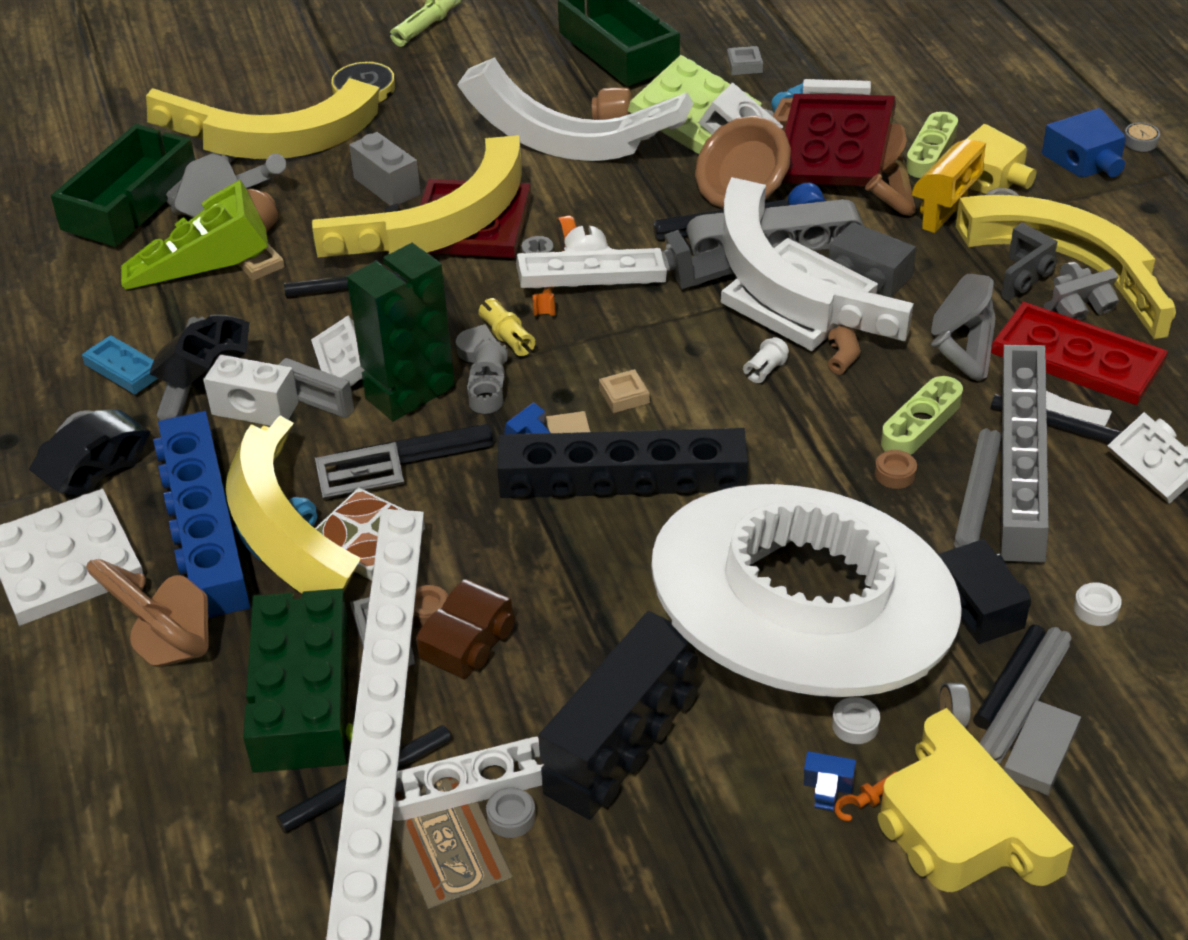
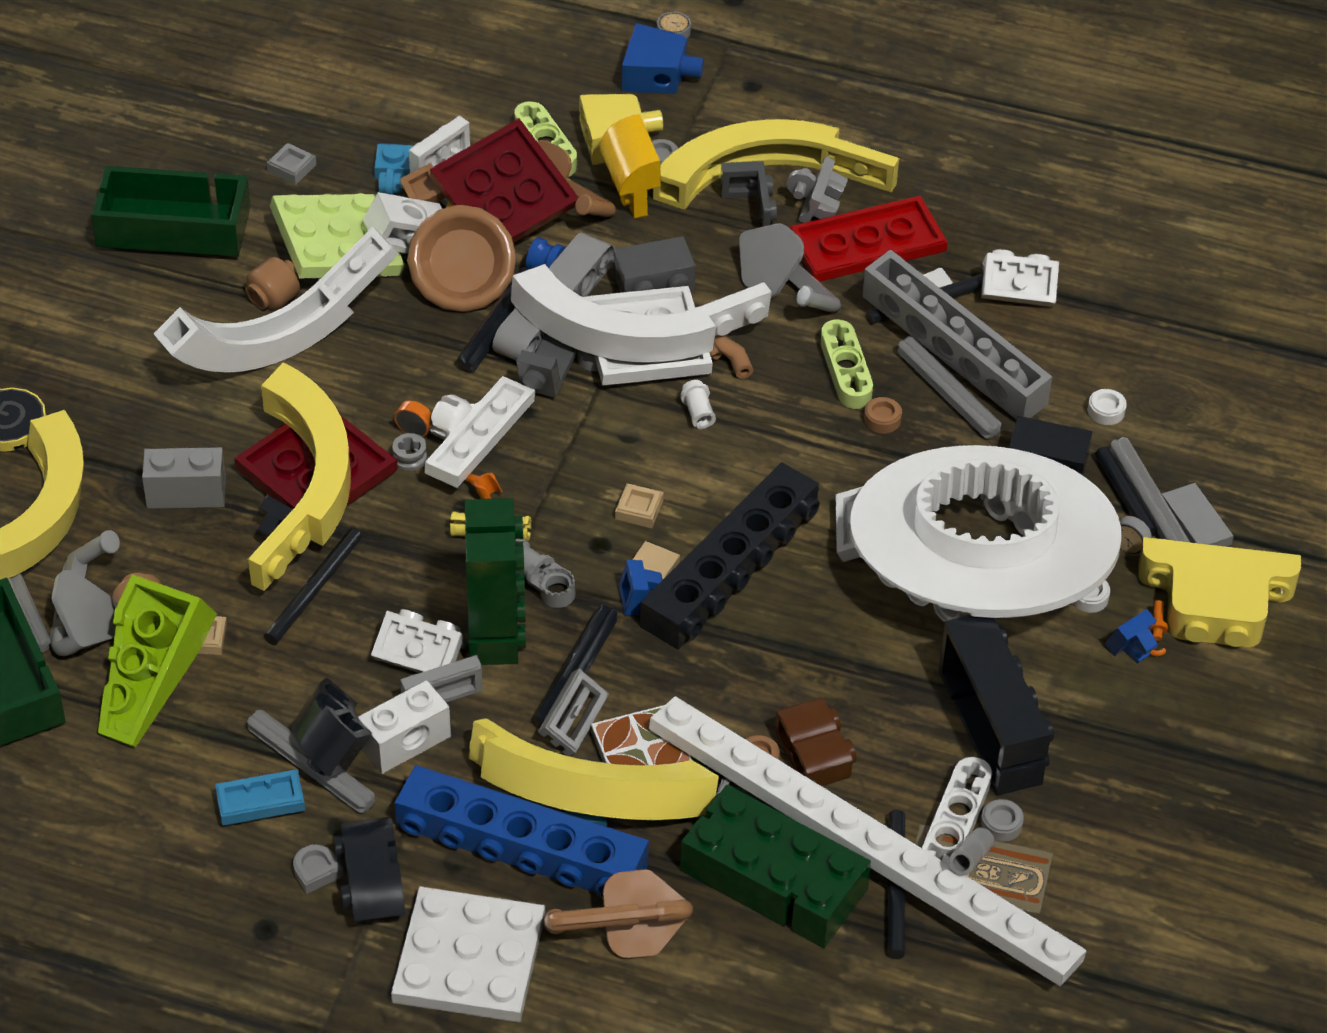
camera: 55 degrees left, 5 degrees up
none -> light grey piece [949,828,994,875]

